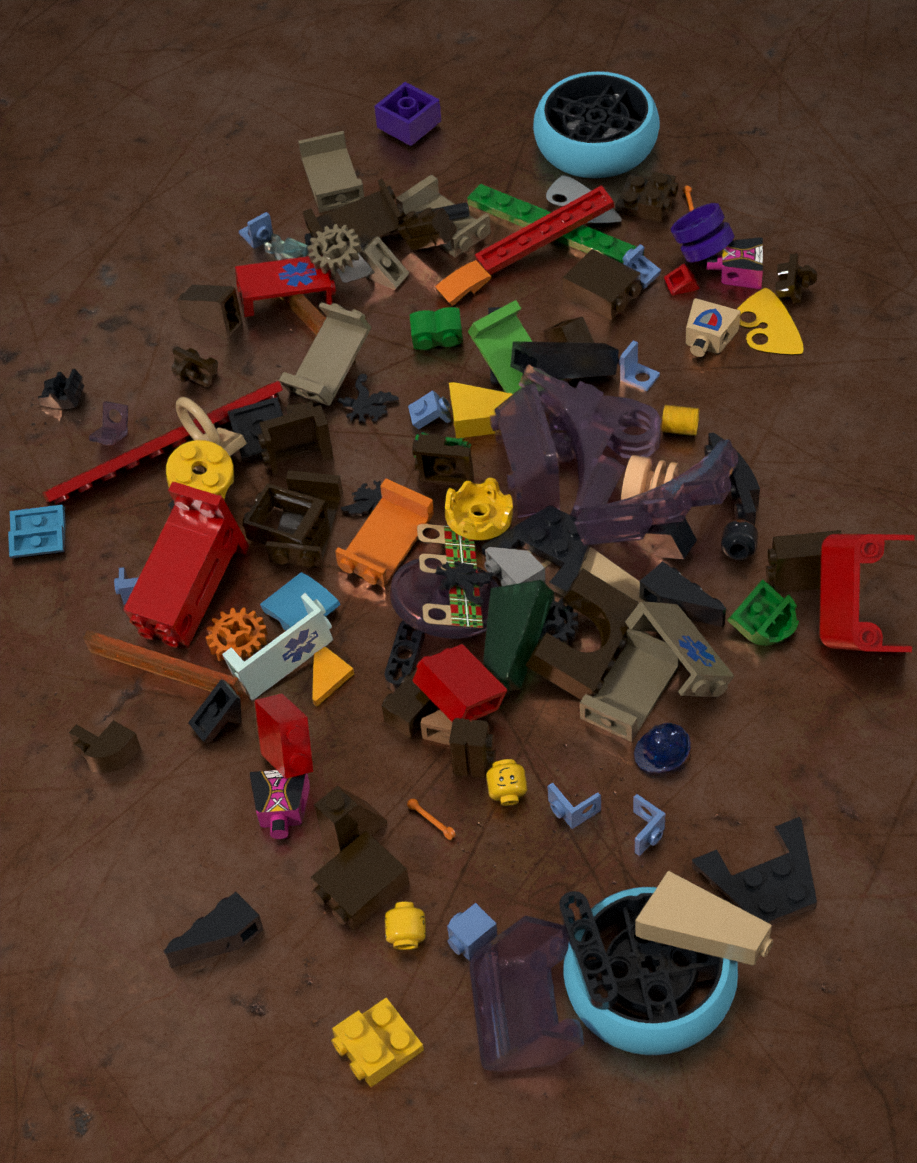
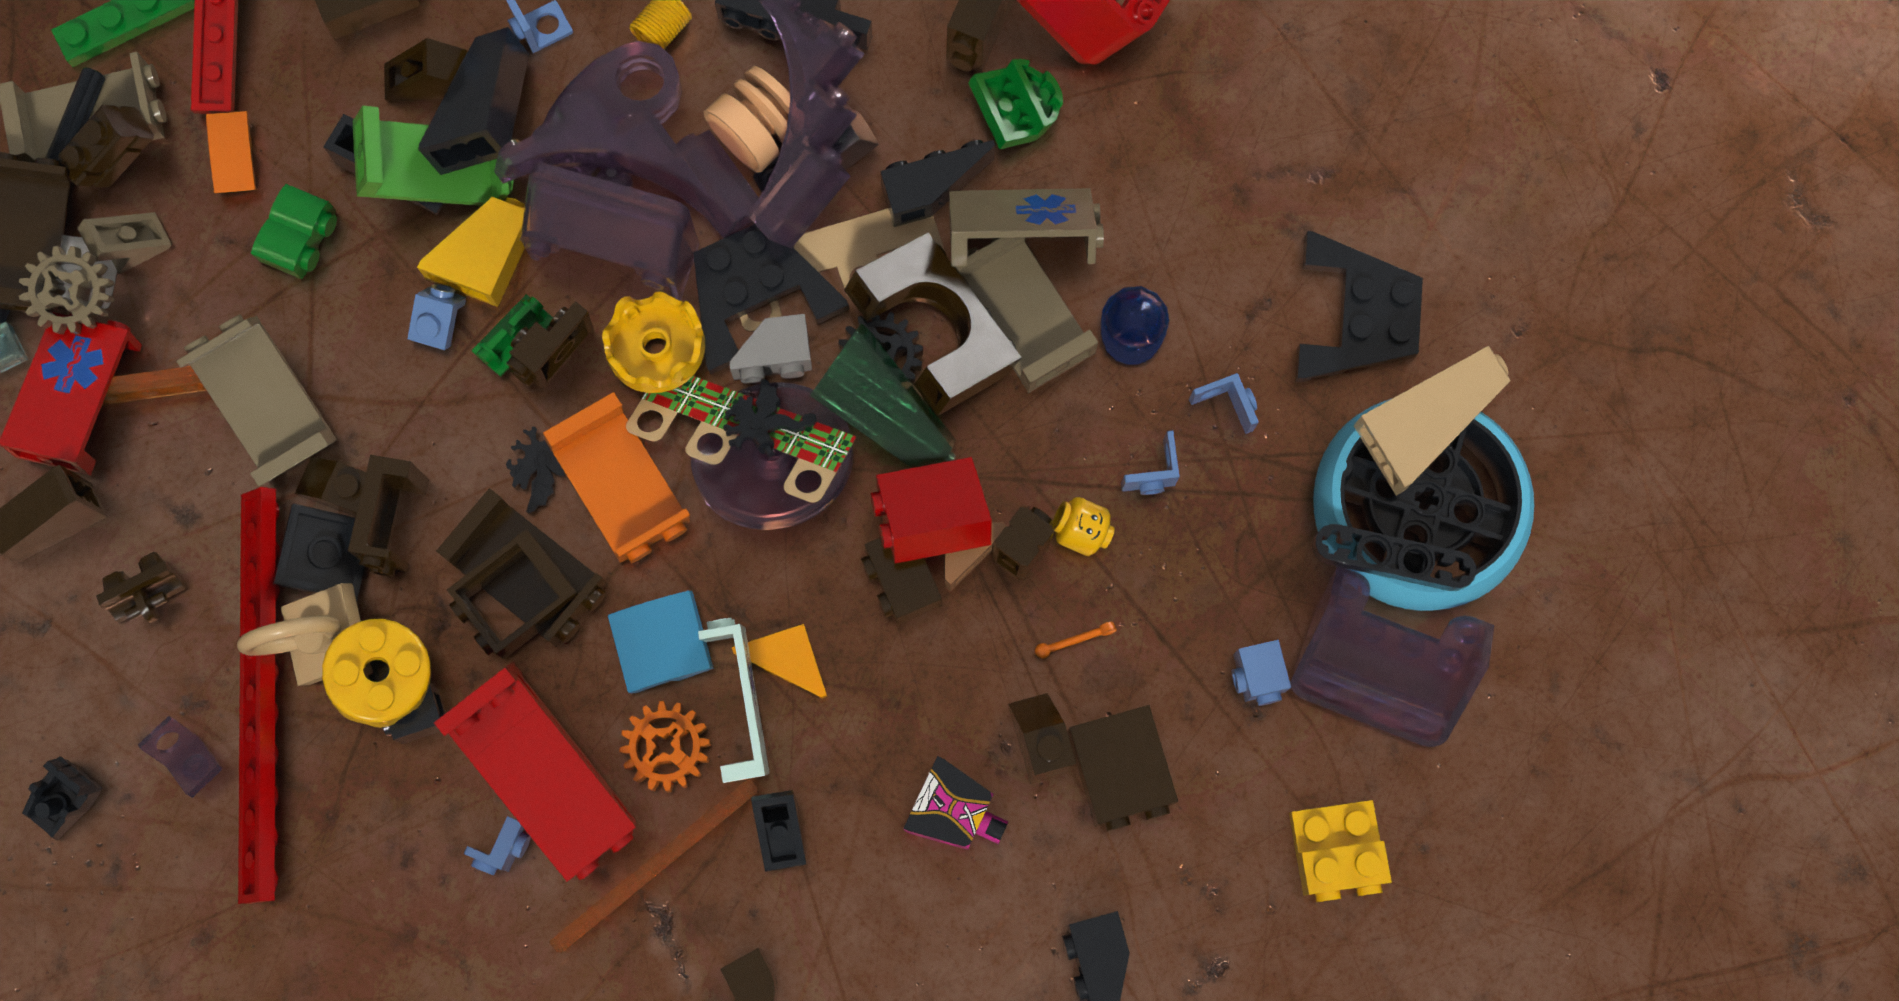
camera: 70 degrees left, 25 degrees up
dark azure slope [8,505,65,558] -> none
red brick [254,694,313,779] -> none
black piece [338,374,399,424] -> none
black beam [384,617,425,692] -> none
yellow head [385,902,426,950] -> none
black head [721,519,759,560] -> none

